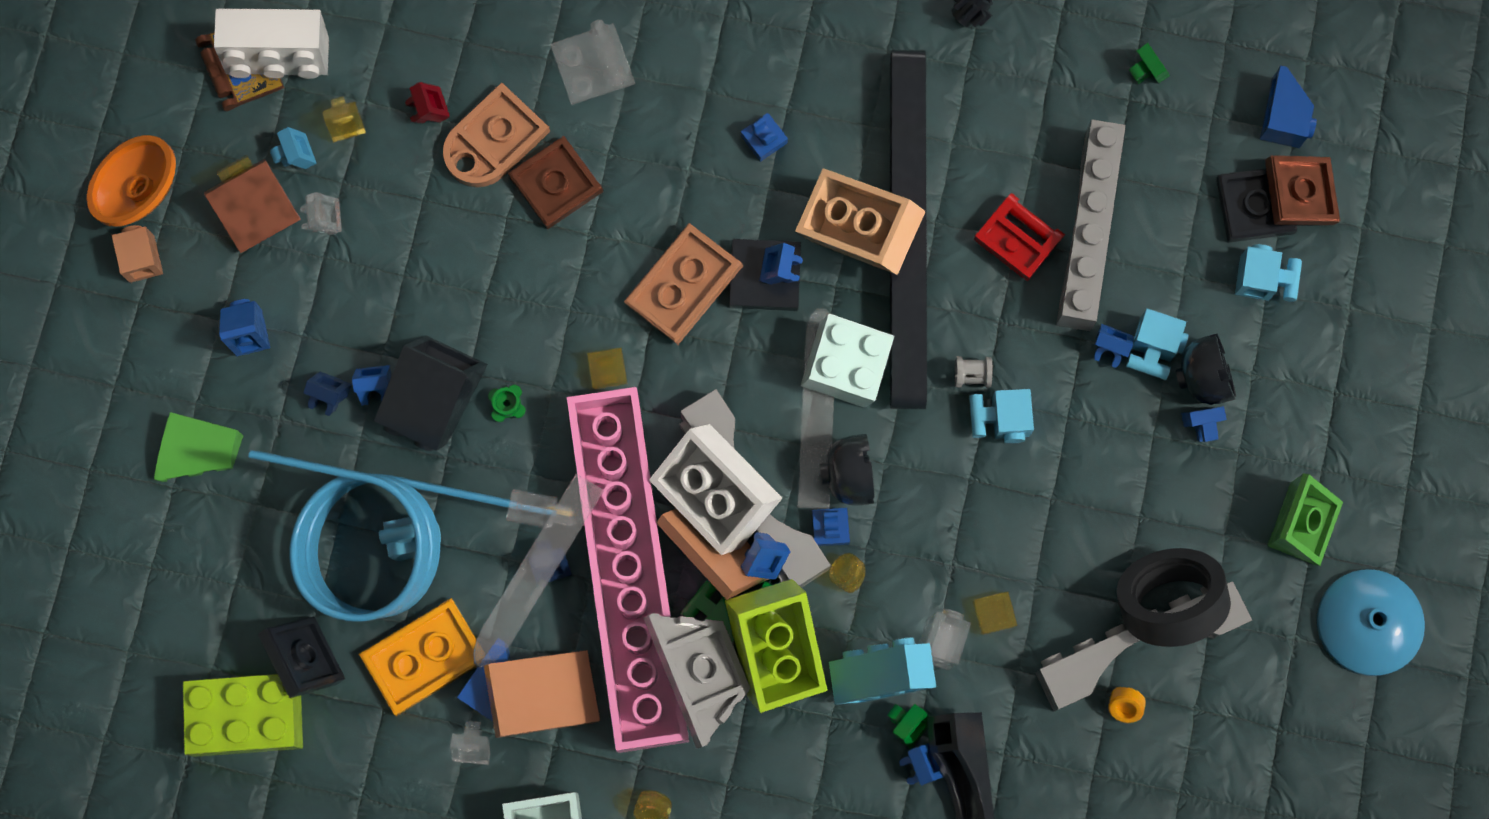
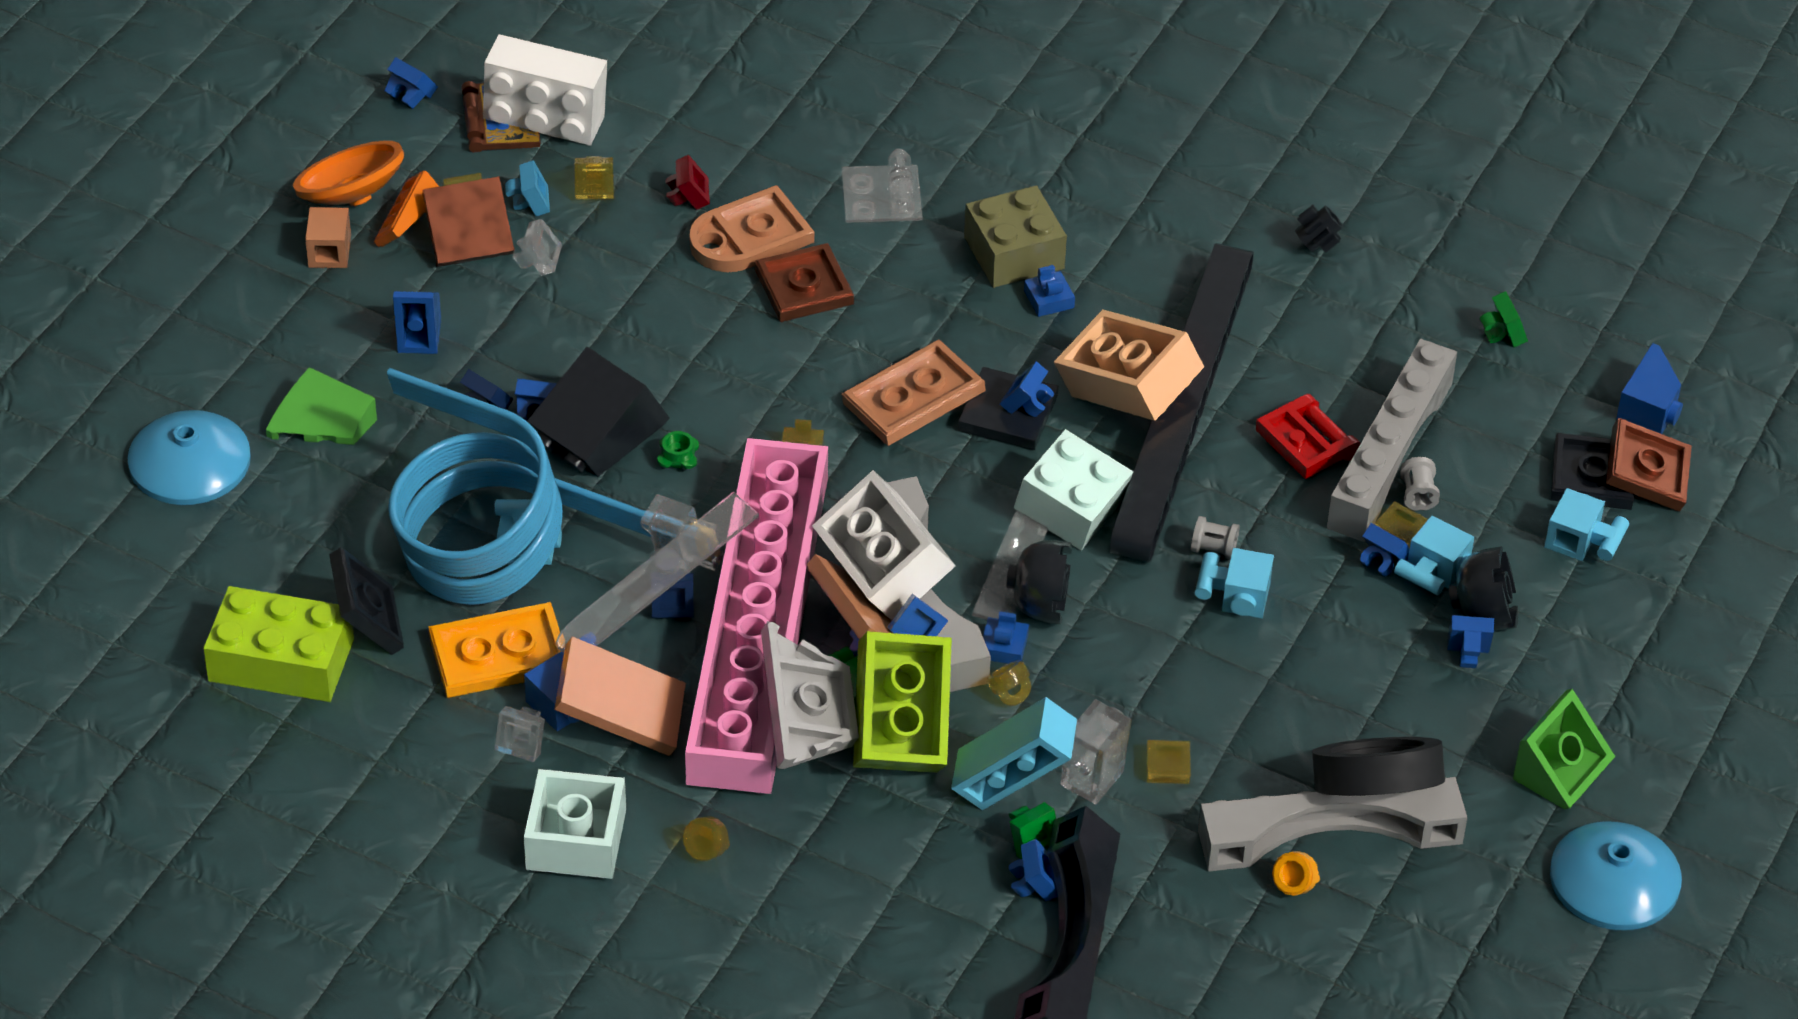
camera: 15 degrees right, 30 degrees down
none -> dark azure dish [128,410,251,505]
none -> orange slope [374,170,439,247]
none -> blue tile [385,57,438,109]
none -> olive brick [964,185,1067,288]
none -> clear yellow tile [1374,501,1428,548]
none -> light grey bush [1400,457,1440,511]

